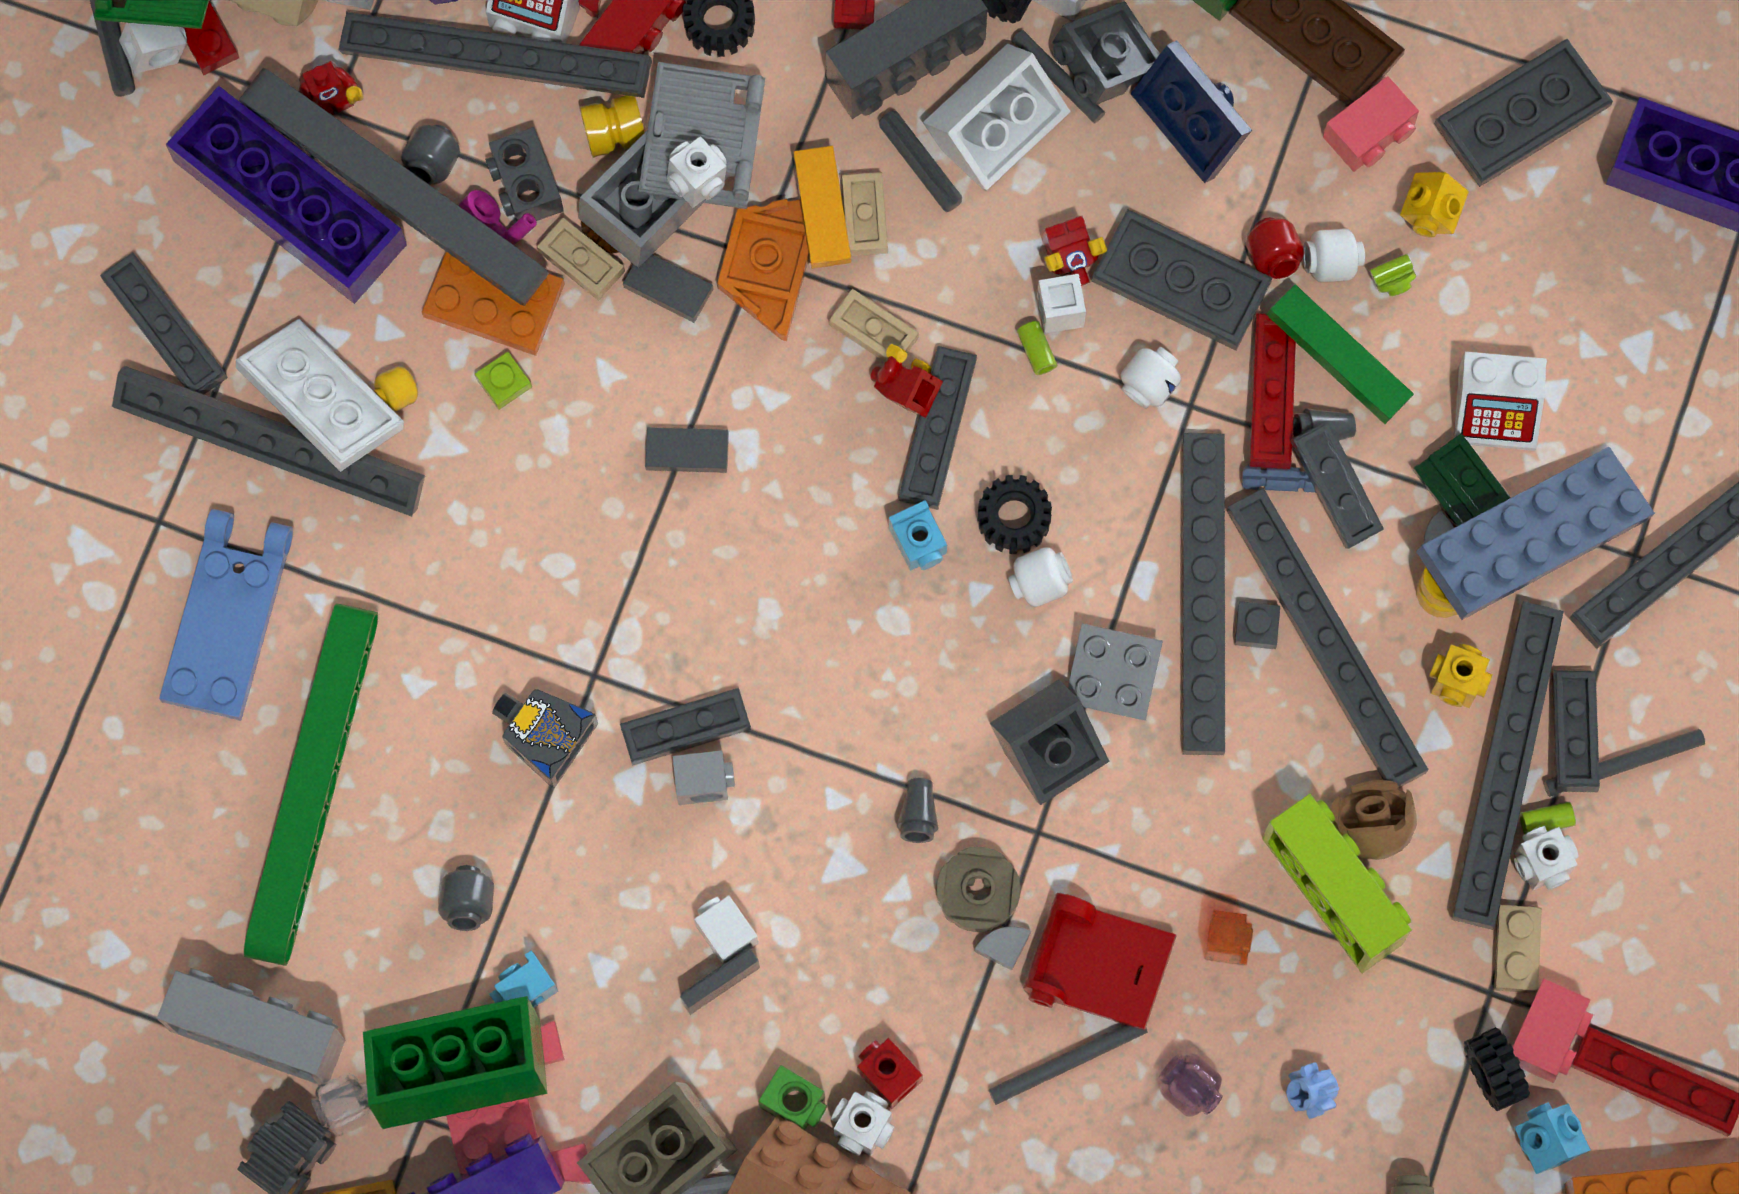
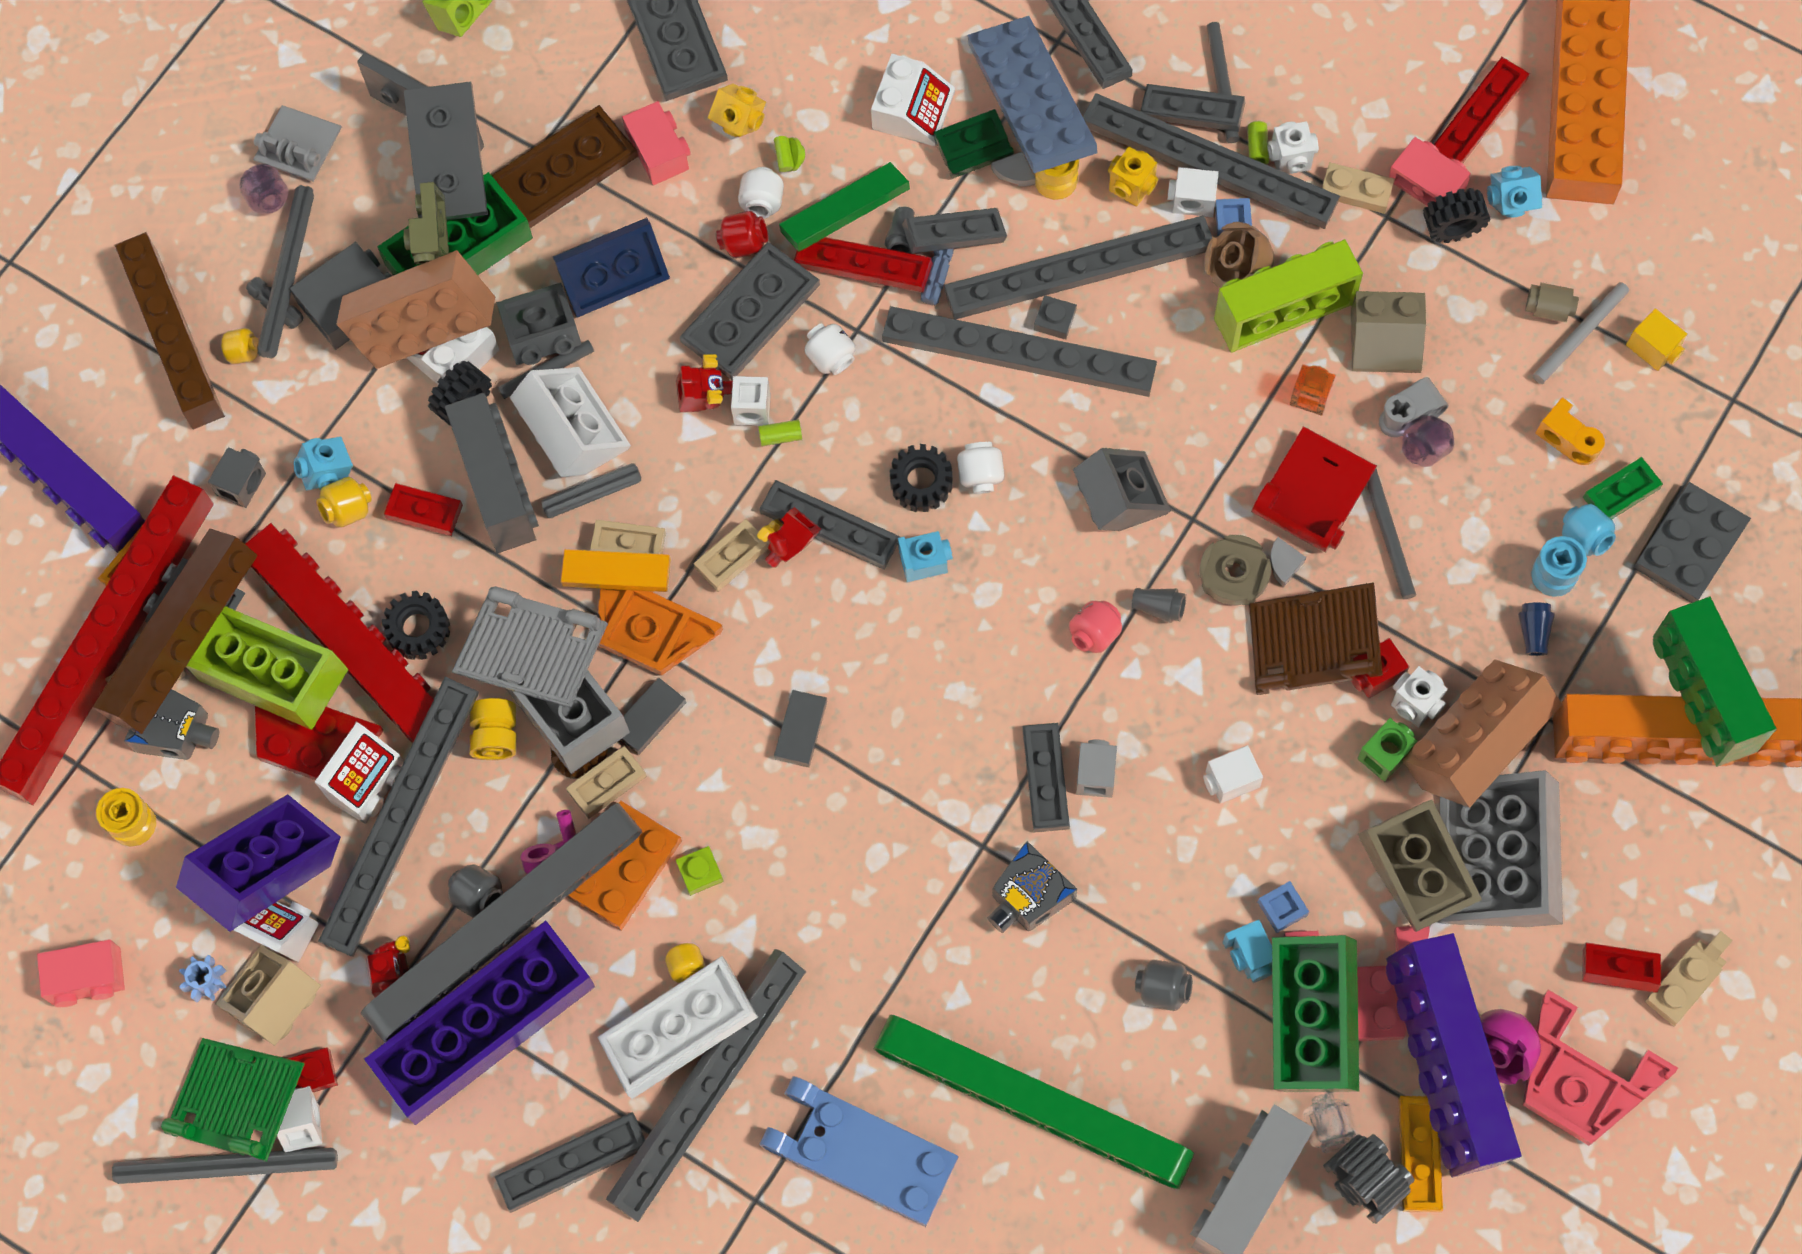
camera: 75 degrees left, 5 degrees down
dark grey brick [485,127,564,222] -> none
white brick [667,136,727,208] -> none
dark grey tile [680,949,760,1015] -> none
light grey hinge [1068,623,1163,721] -> none
light blue gear [1286,1062,1339,1119] -> none
none -> coral head [1069,601,1122,653]
none -> white brick [1167,167,1219,217]
none -> medium blue plate [1215,198,1252,236]
none -> reddish brown window [1249,582,1383,695]
none -> medium blue plate [1257,881,1309,933]
none -> dark tan slope [1351,291,1426,373]
none -> light grey piece [1379,377,1449,437]

